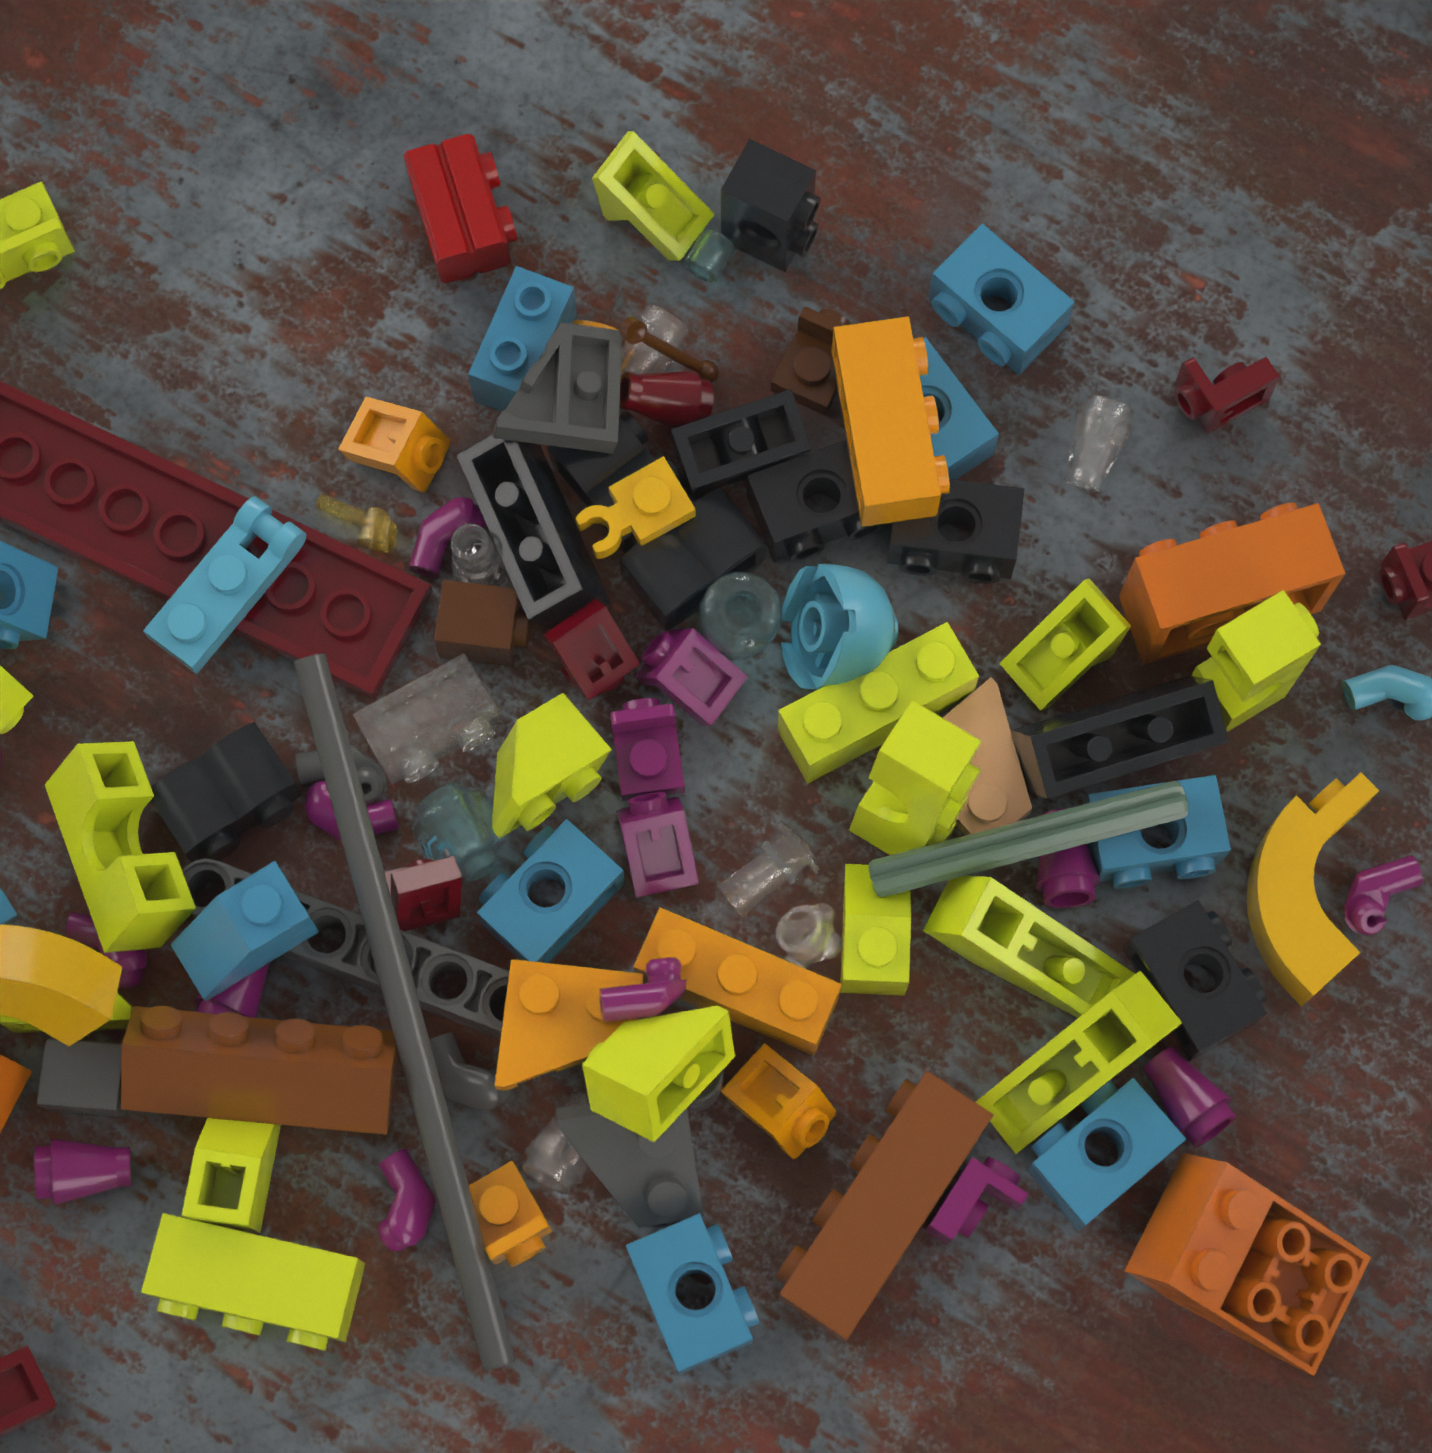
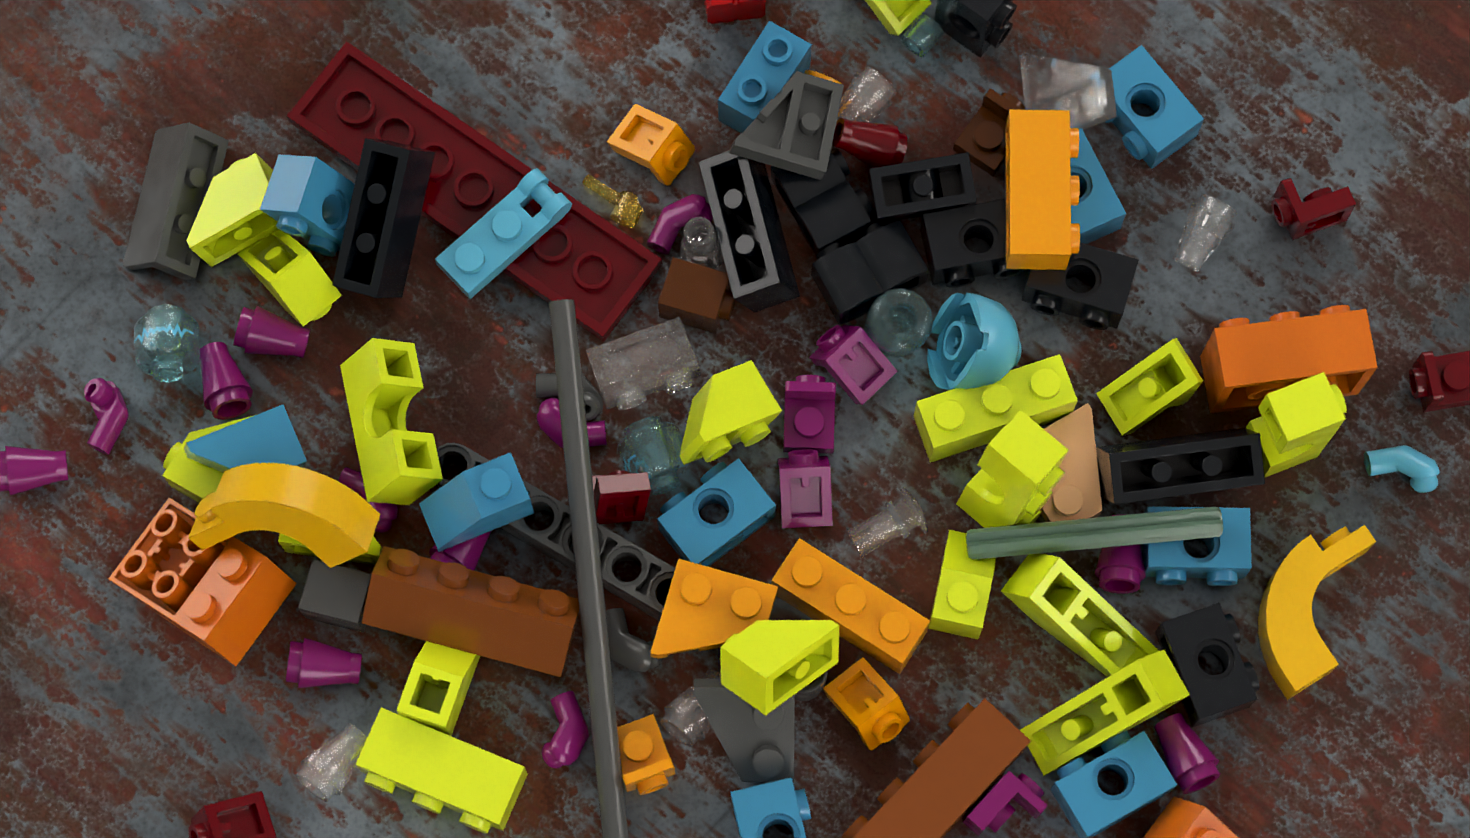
camera: 10 degrees right, 0 degrees up
black brick [151,722,301,863] -> none
dark red bracket [544,598,640,701] -> none
yellow plate [575,456,696,559] -> none
magenta arm [599,957,686,1022] -> none
reddish brown hinge [620,317,719,383] -> none
clear plate [776,903,843,969] -> none
magenta arm [1343,855,1423,936] -> none
none -> clear cone [296,723,367,802]
none -> black brick [332,138,435,298]
none -> clear wing [1019,53,1117,130]

